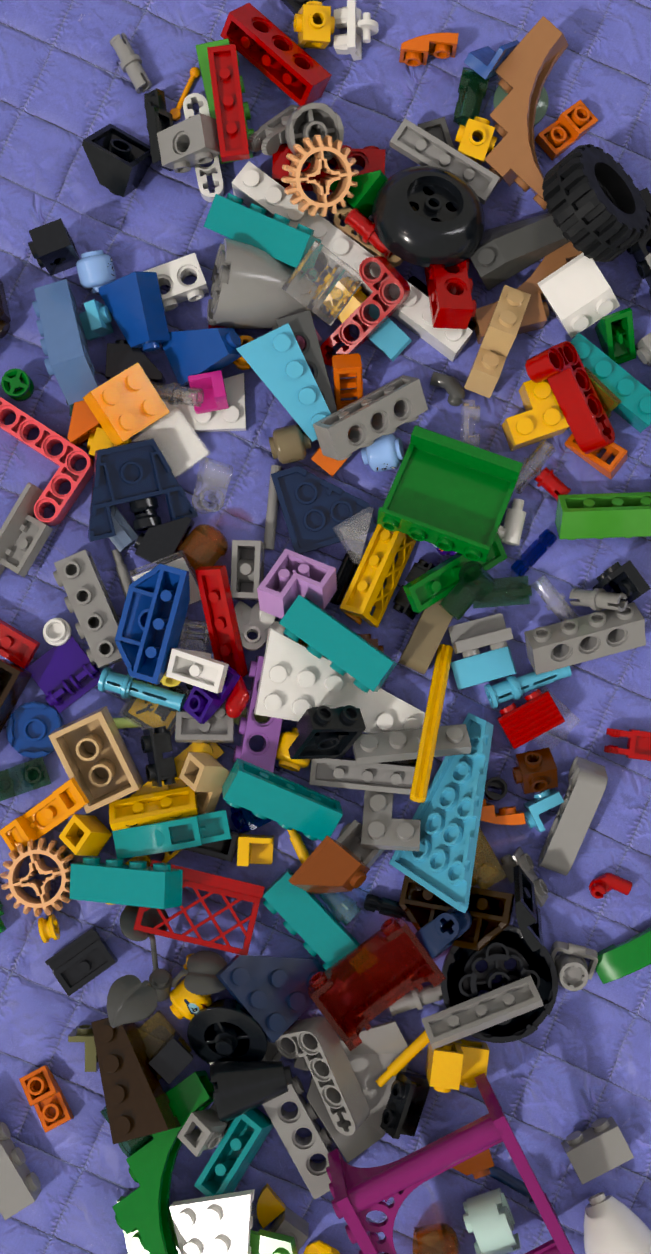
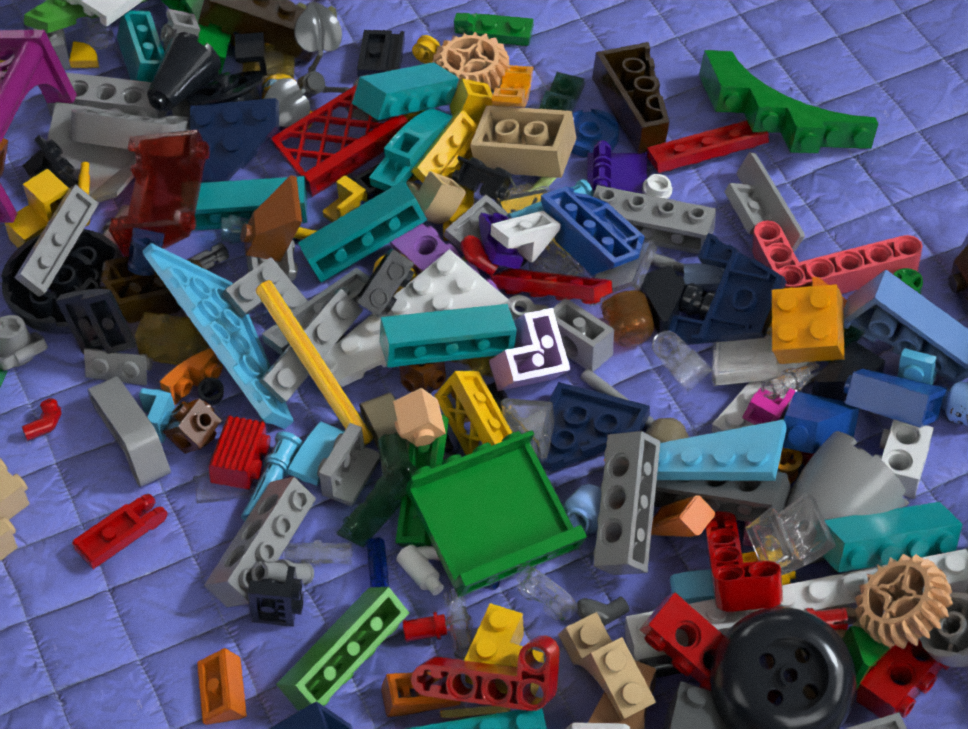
camera: 135 degrees right, 35 degrees down
none -> light nougat brick [393,388,446,447]

